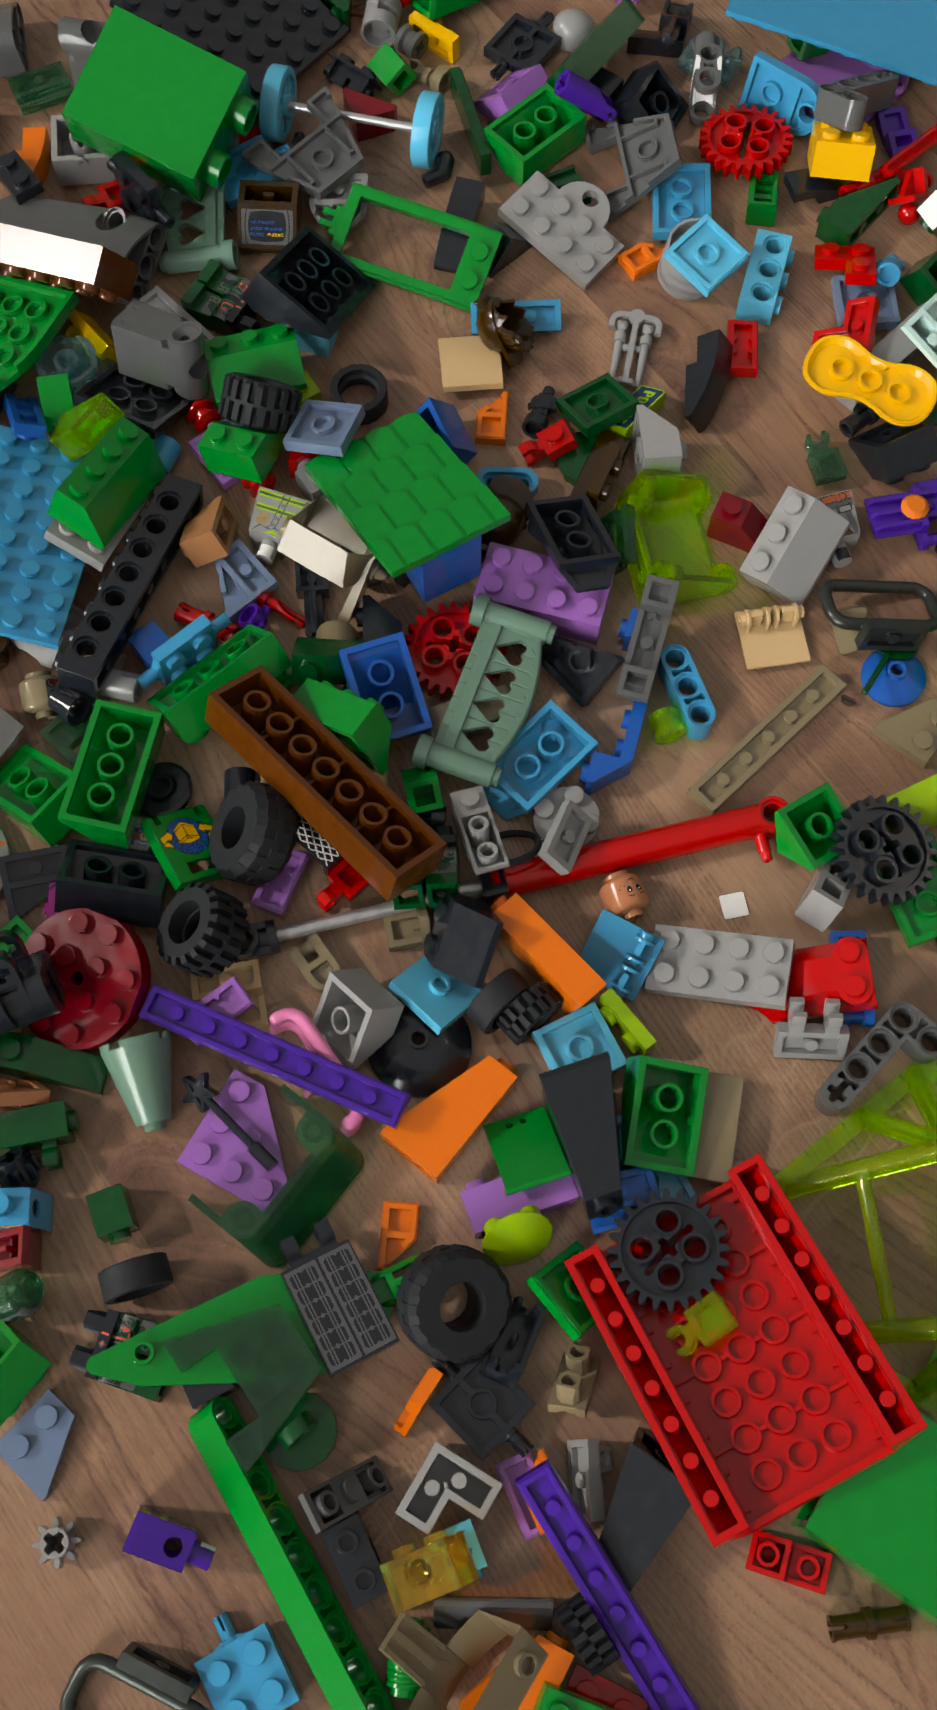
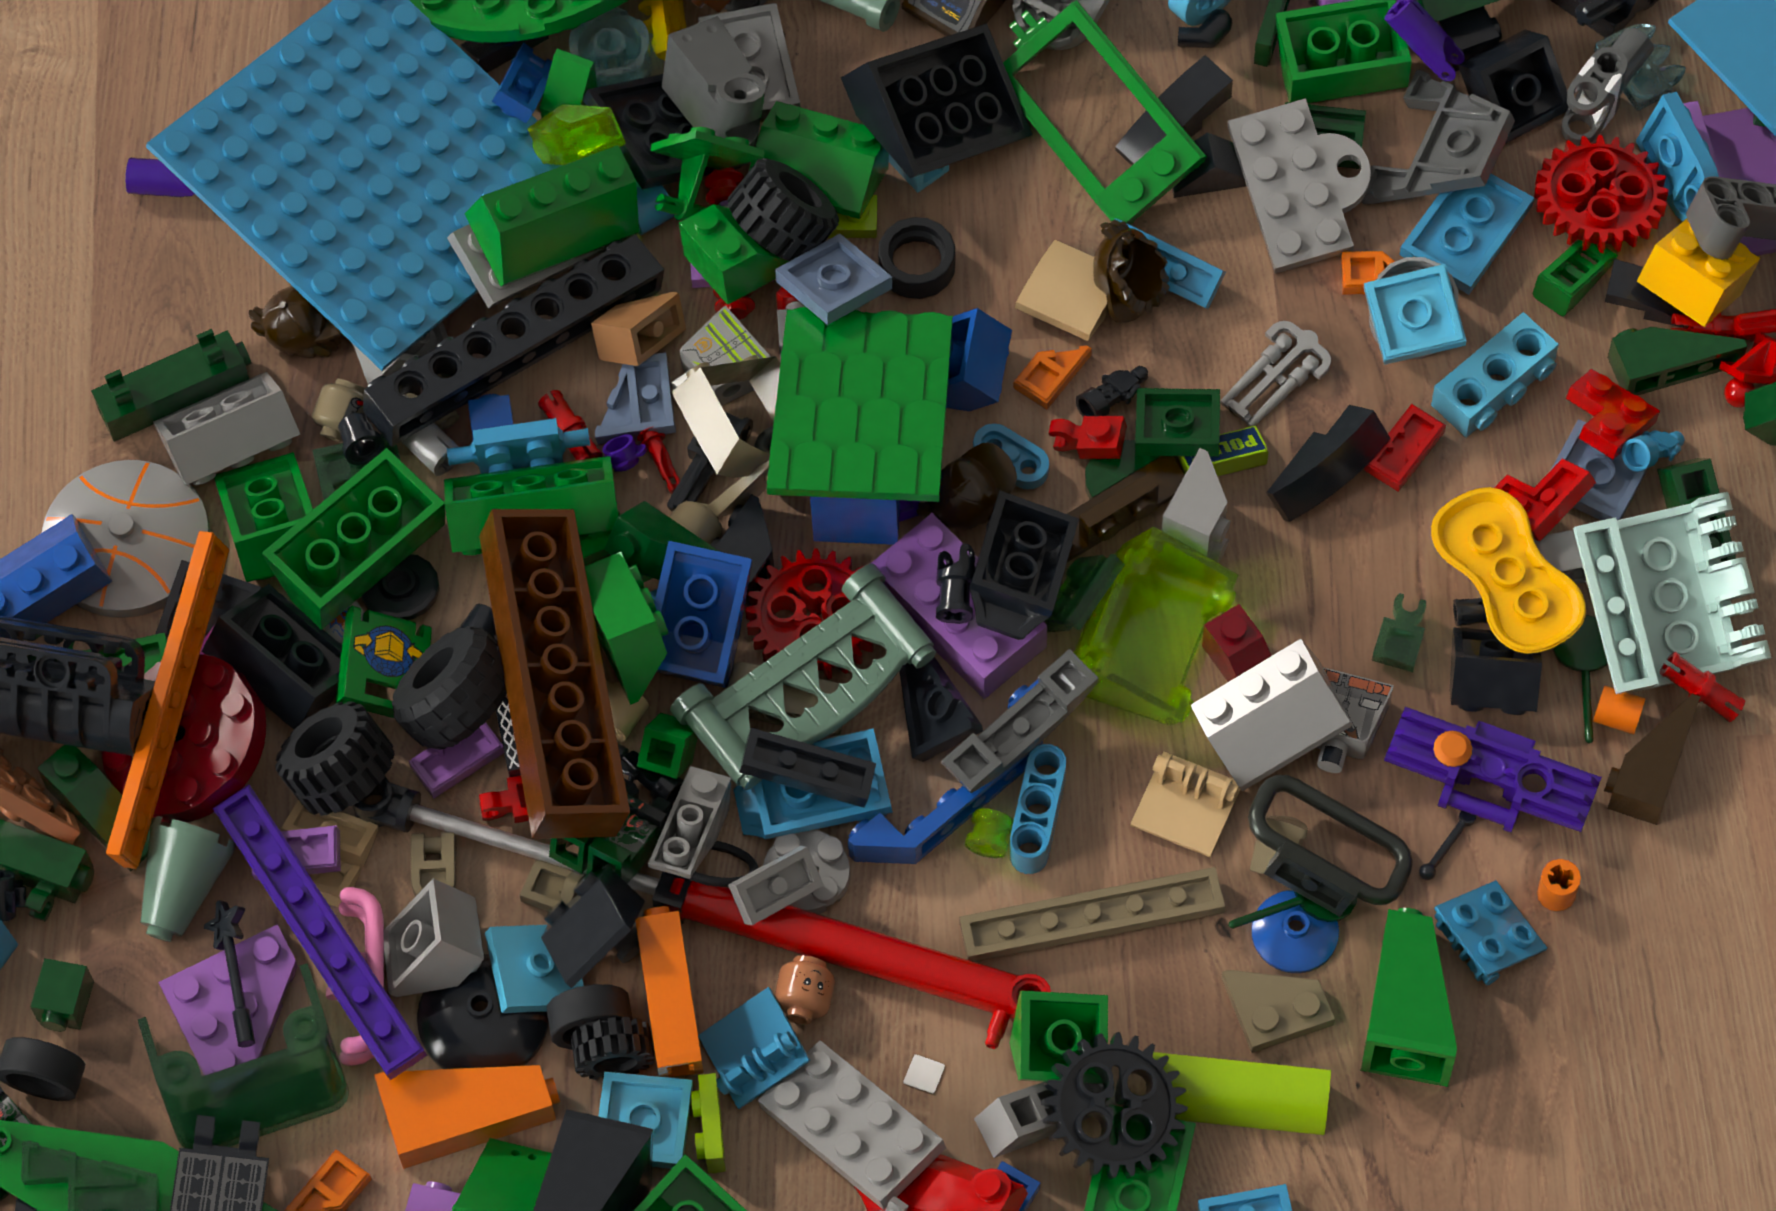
camera: 35 degrees right, 5 degrees down
hips [180,259,260,335] -> none
none -> orange tile [106,531,229,869]
none -> green plate [651,127,765,221]
none -> black plate [739,728,876,808]
none -> black piece [936,543,975,624]

